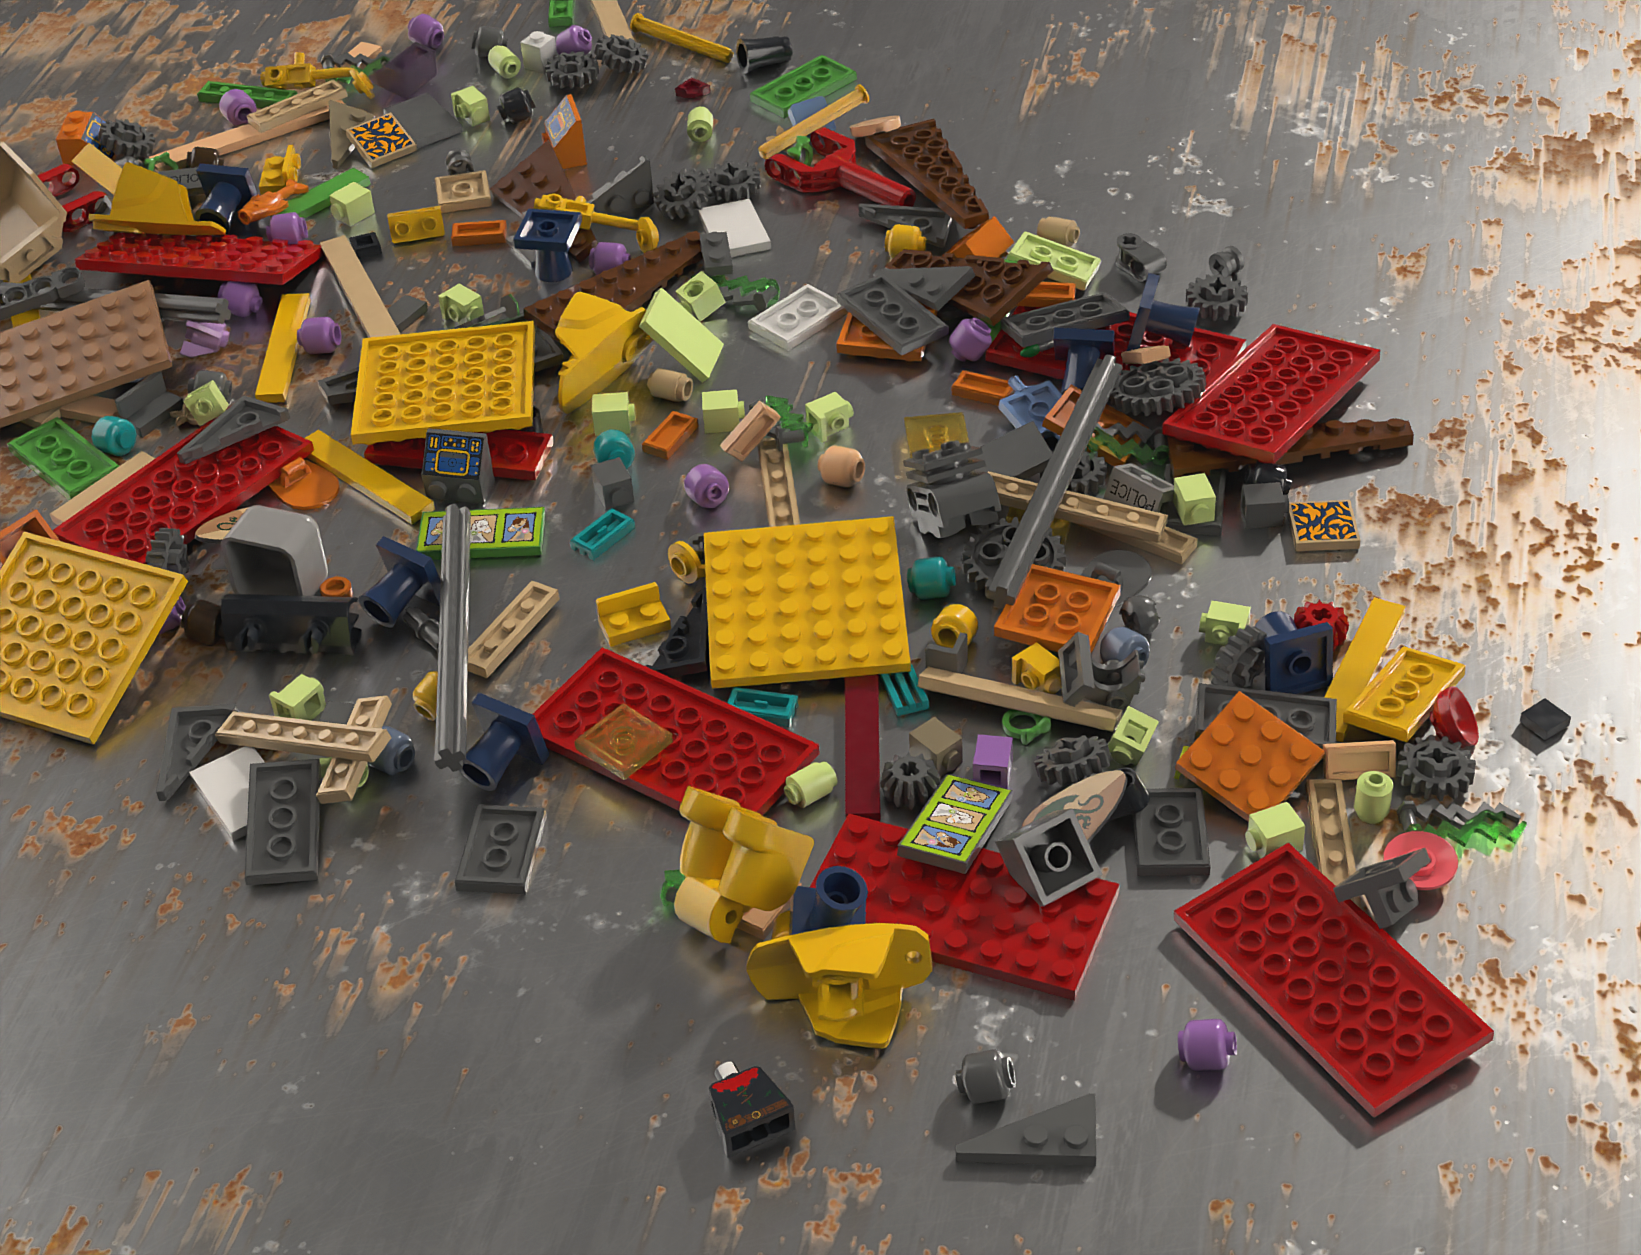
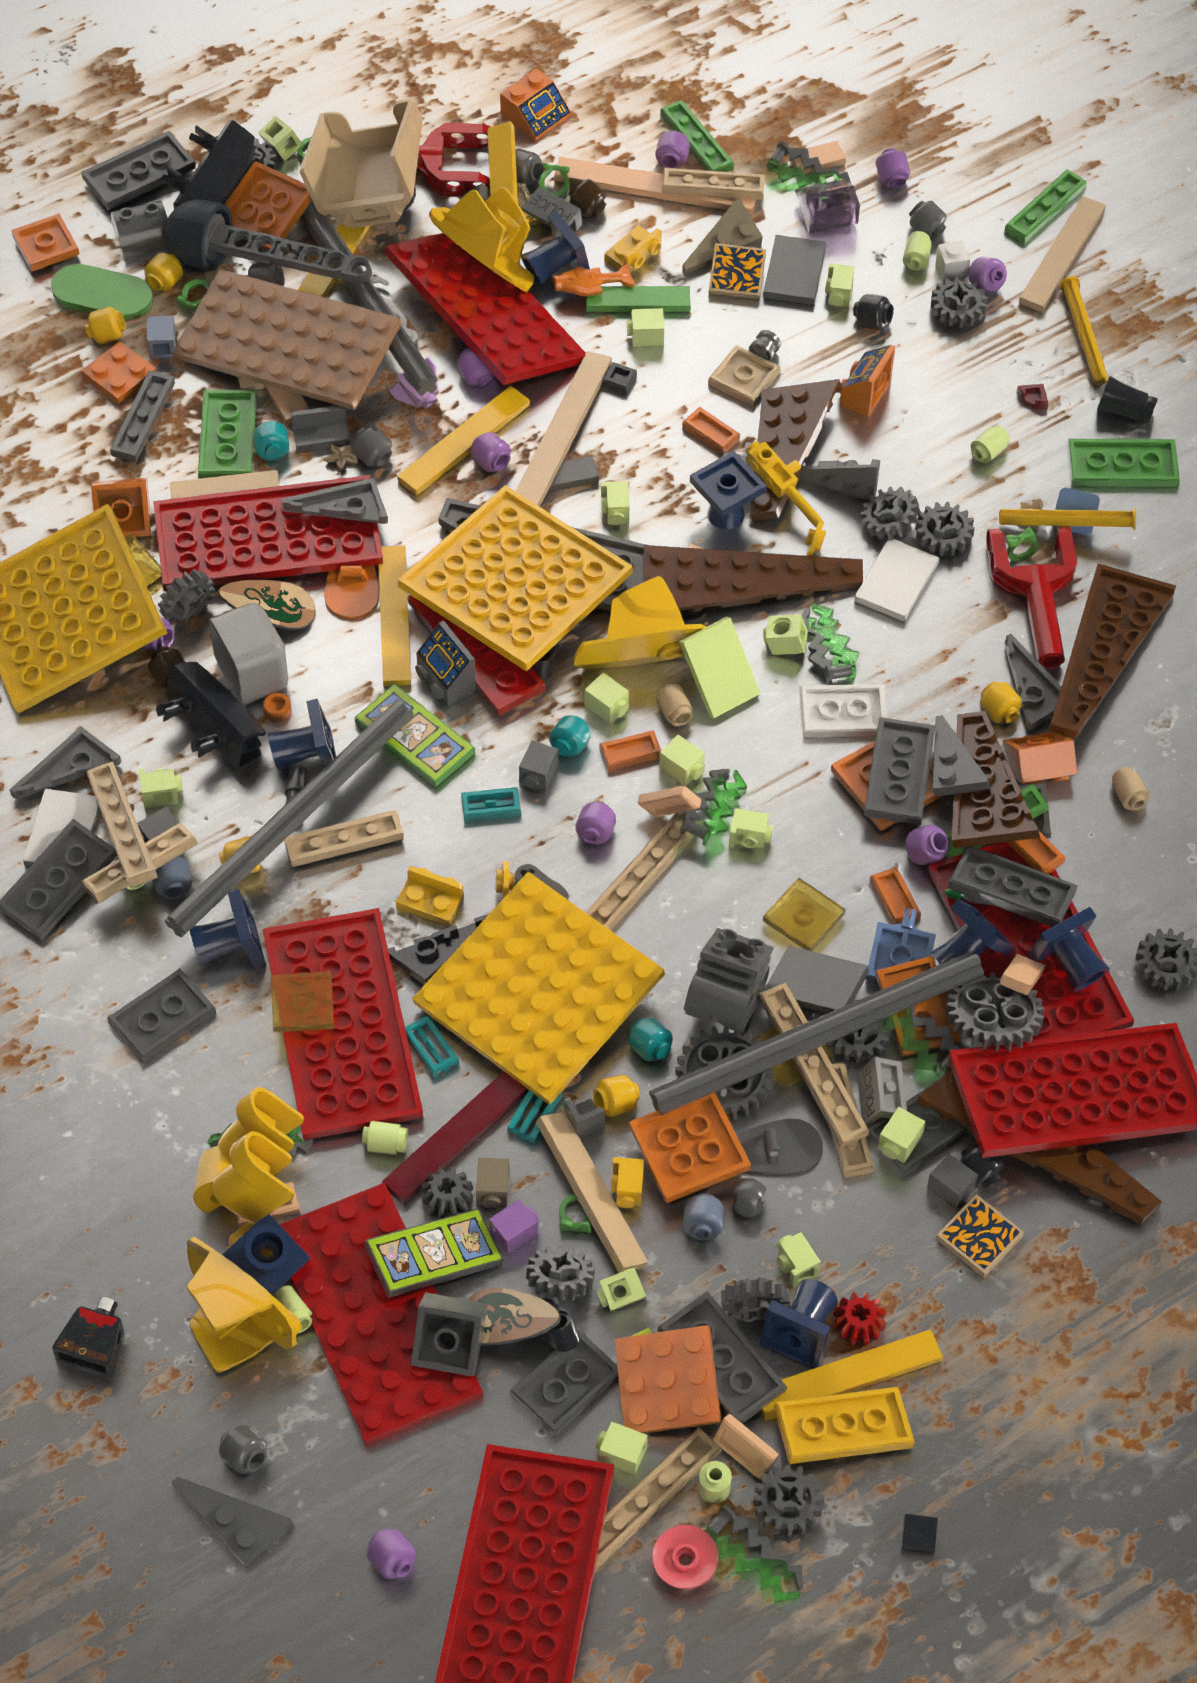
camera: 40 degrees right, 15 degrees up
dark grey gear [98,119,156,159] -> none
yellowish green brick [183,380,229,426] -> none
yellow piece [260,52,375,99] -> none
medium lavender head [266,212,308,244] -> none
yellow bracket [387,206,445,243] -> none
dark grey piece [452,294,520,329] -> none
medium lavender head [589,242,631,275] -> none
dark grey gear [594,34,649,74] -> none
dark grey plate [700,232,733,276] -> none
light nougat head [818,445,865,488] -> none
light nougat tile [849,116,901,137] -> none
yellowish green tile [1007,231,1101,291] -> none
dark grey tile [1058,632,1145,709] -> none
dark grey piece [1115,233,1167,282] -> none
dark grey bracket [1333,848,1431,929] -> none
red piece [1430,686,1479,748] -> none

